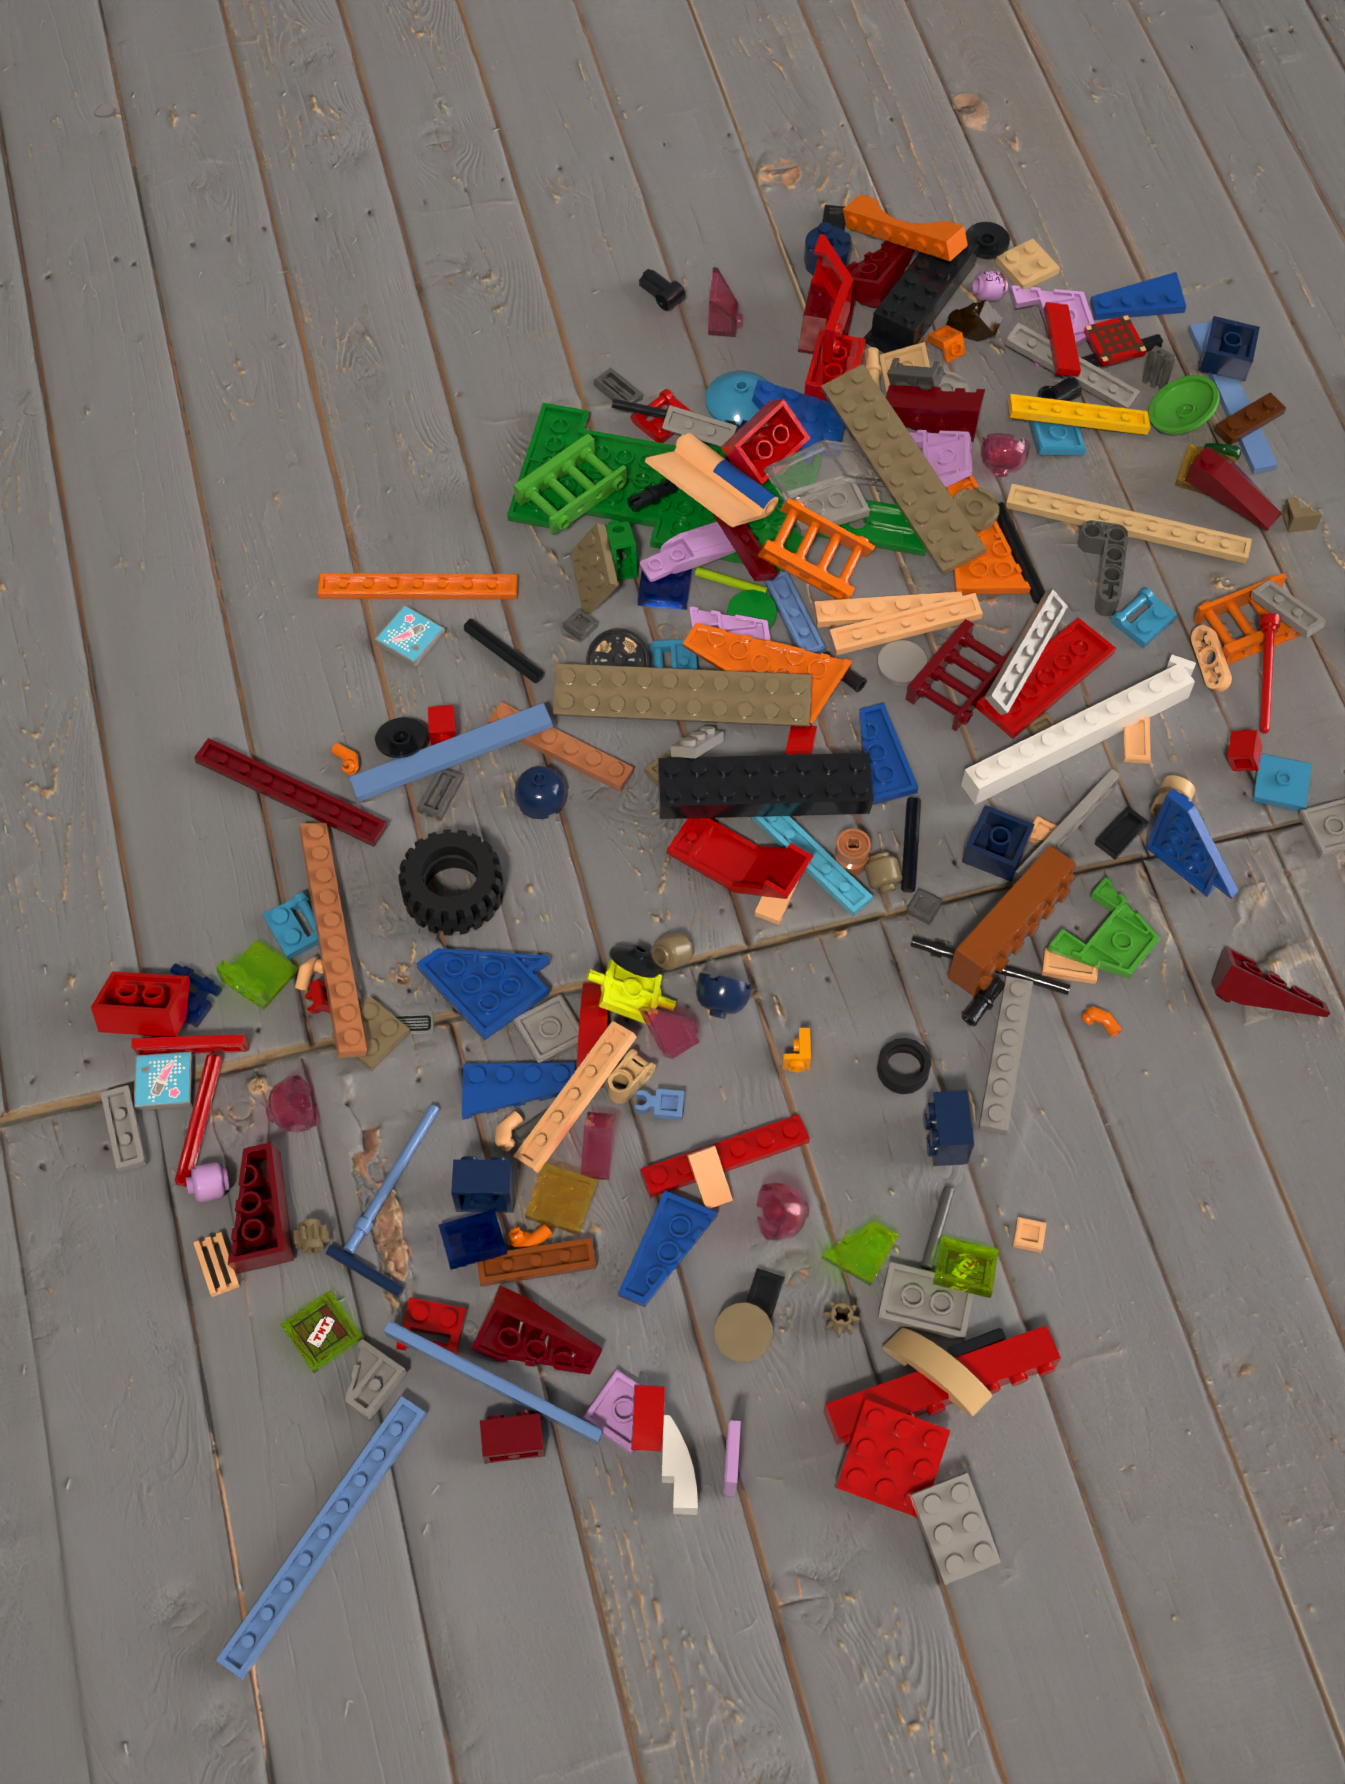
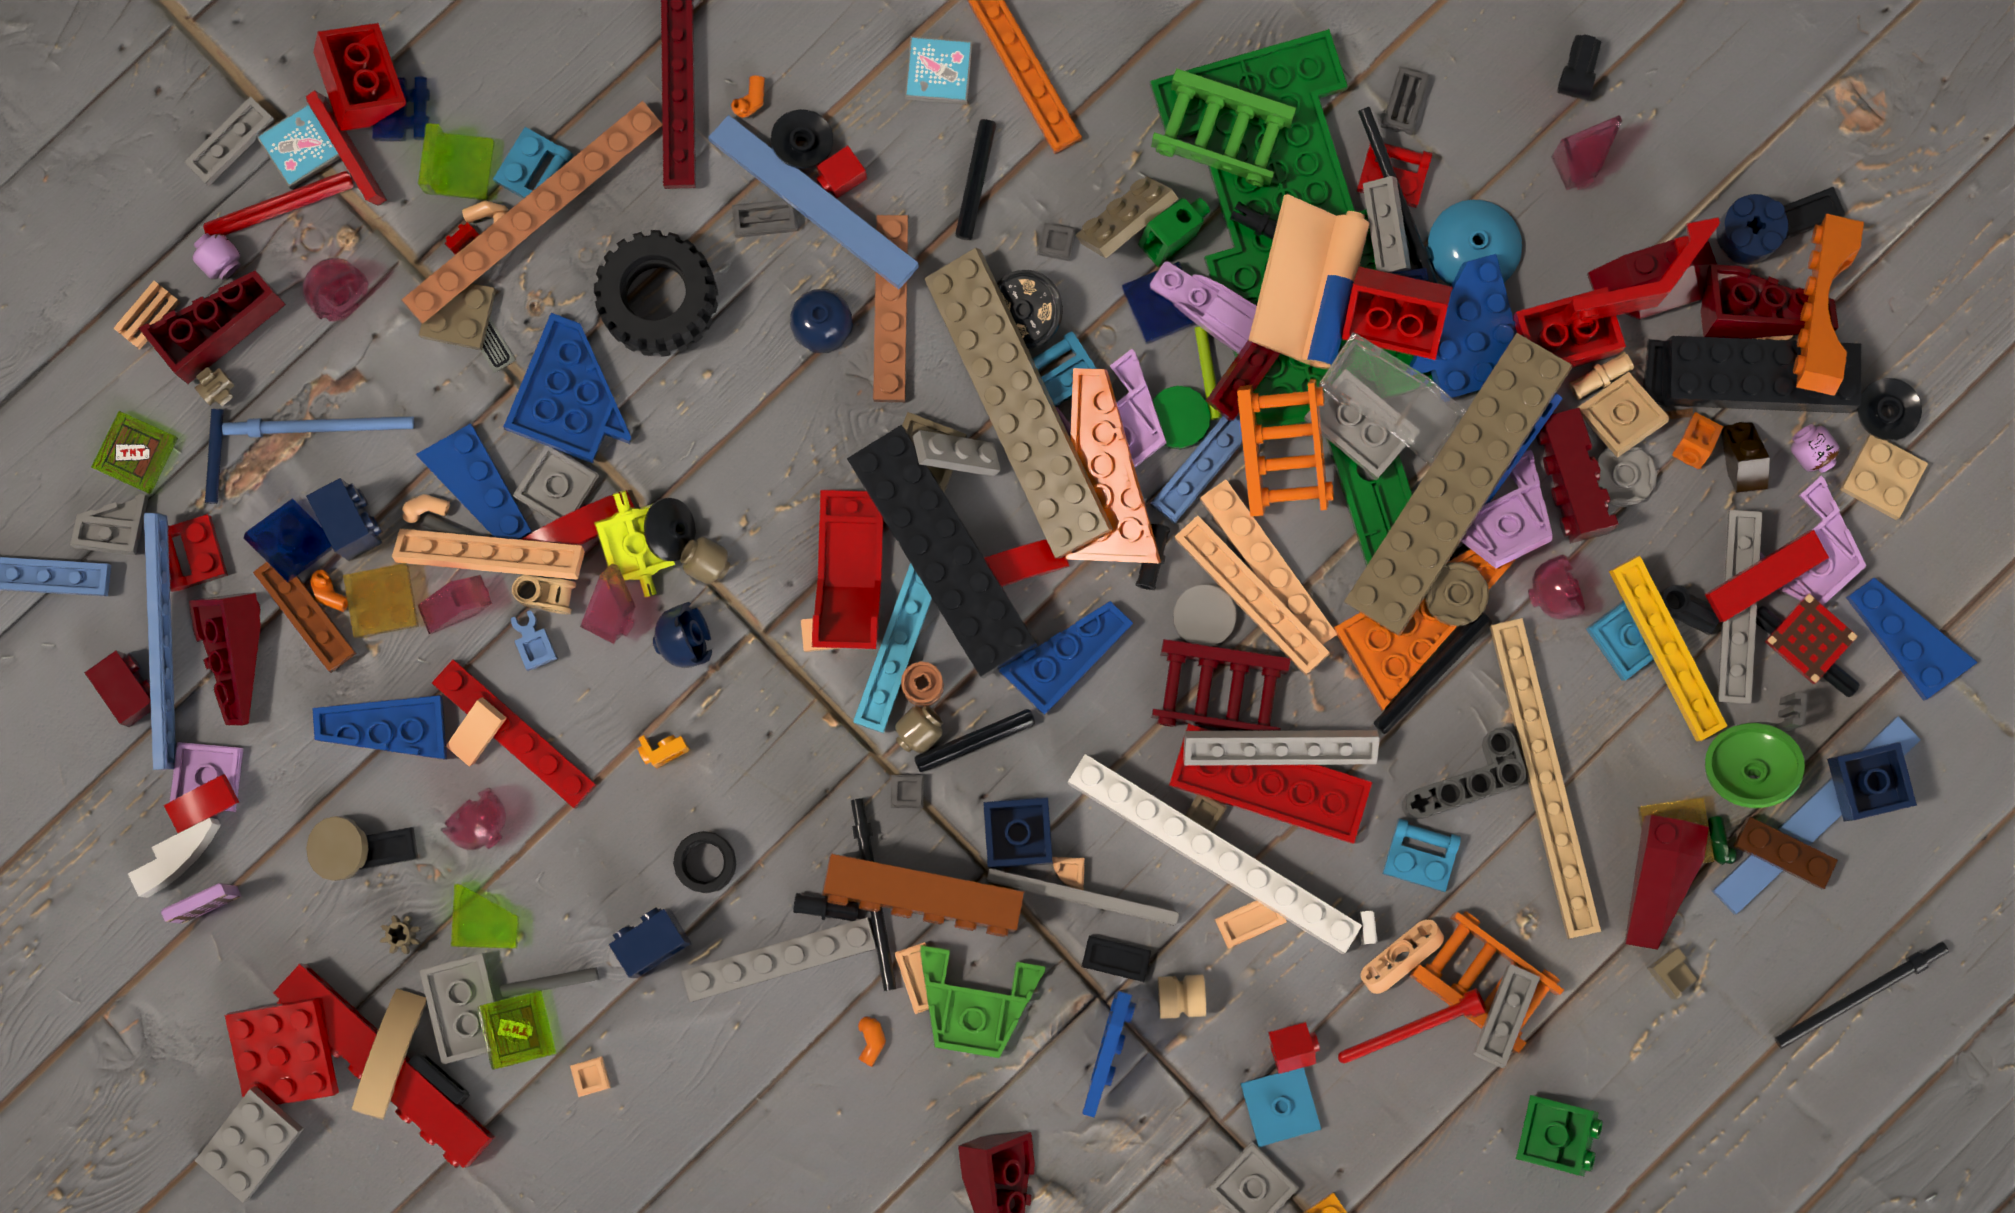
camera: 65 degrees right, 20 degrees up
dark grey hinge [887,358,944,390] -> none

